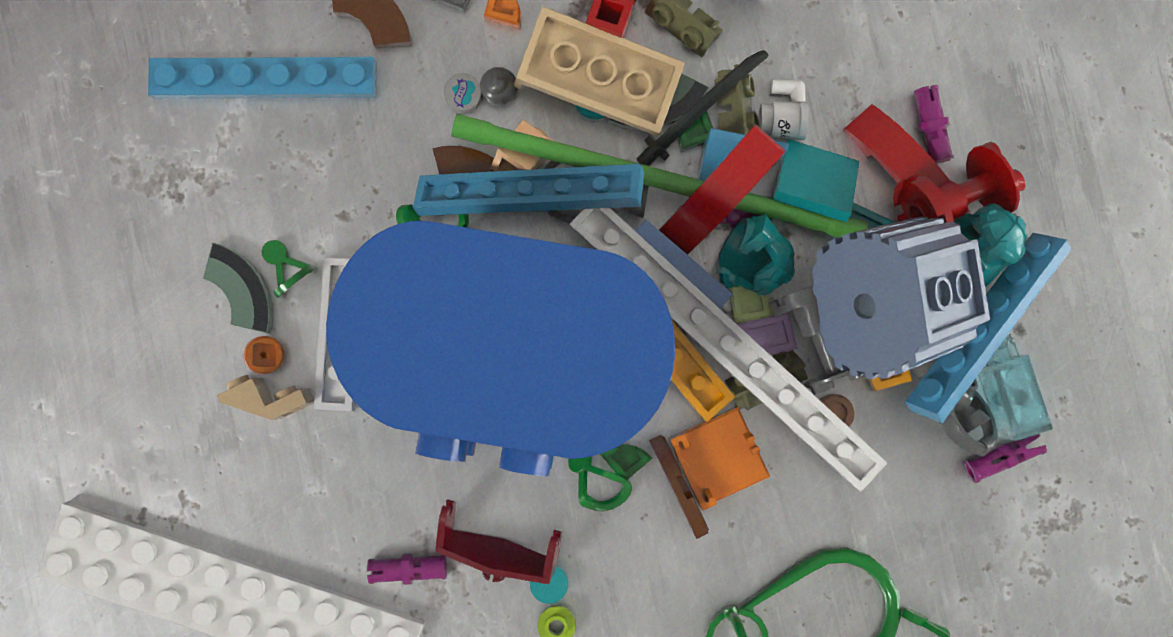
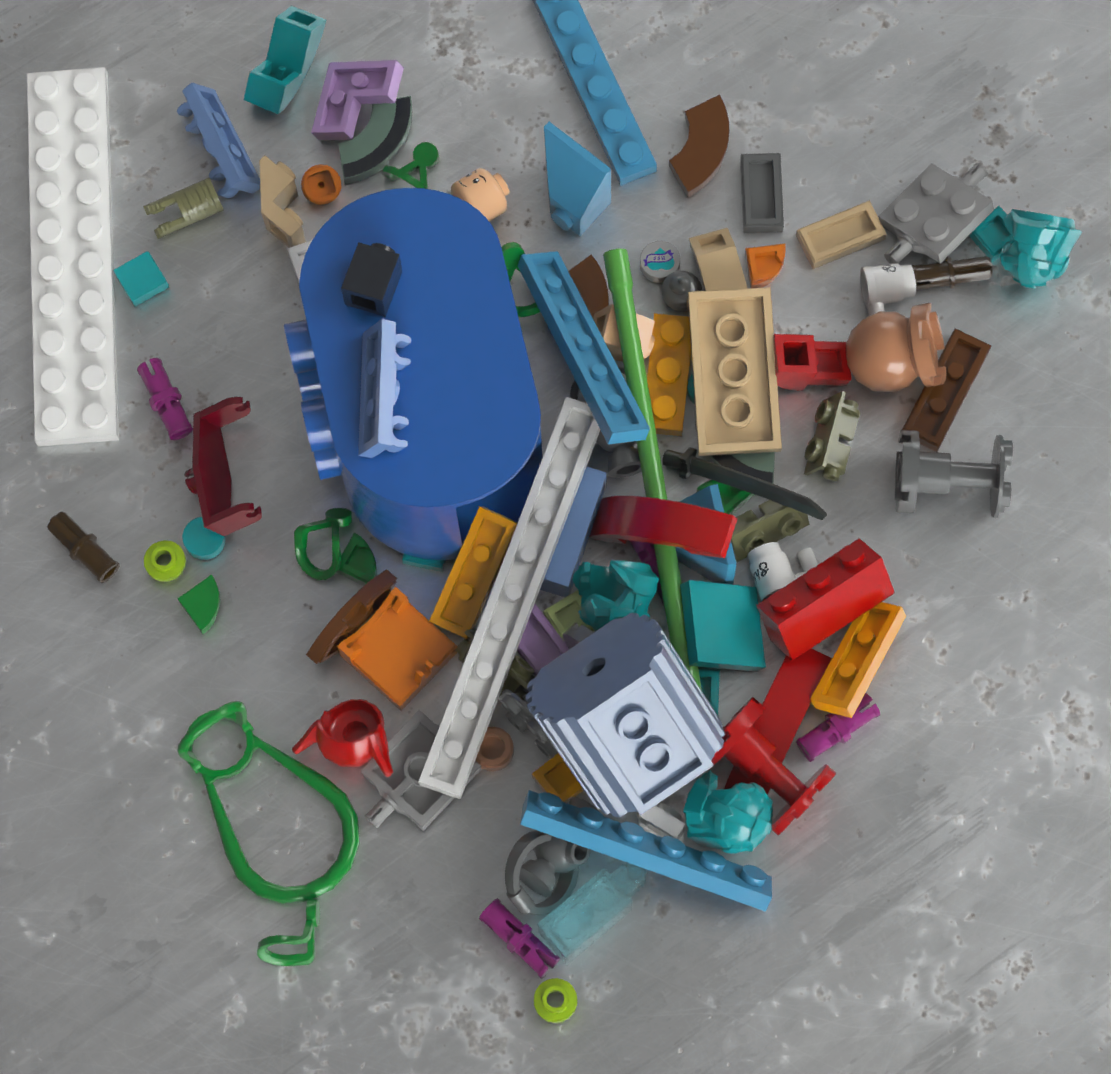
camera: 70 degrees right, 15 degrees down
none -> teal tile [113,251,169,307]
none -> olive hinge [143,178,224,239]
none -> medium blue plate [177,83,260,198]
none -> green tile [177,575,220,634]
none -> teal brick [243,6,327,114]
none -> red piece [292,699,393,777]
none -> lavender plate [311,60,404,140]
none -> black brick [341,242,402,317]
none -> medium blue plate [358,319,411,458]
none -> light grey plate [361,710,482,831]
none -> light nougat head [451,168,510,222]
none -> lime plate [534,978,577,1023]
none -> dark azure slope [544,121,611,236]
none -> light orange plate [647,313,691,436]
none -> tan slope [689,228,748,291]
none -> red brick [756,538,895,661]
none -> light orange plate [810,602,906,718]

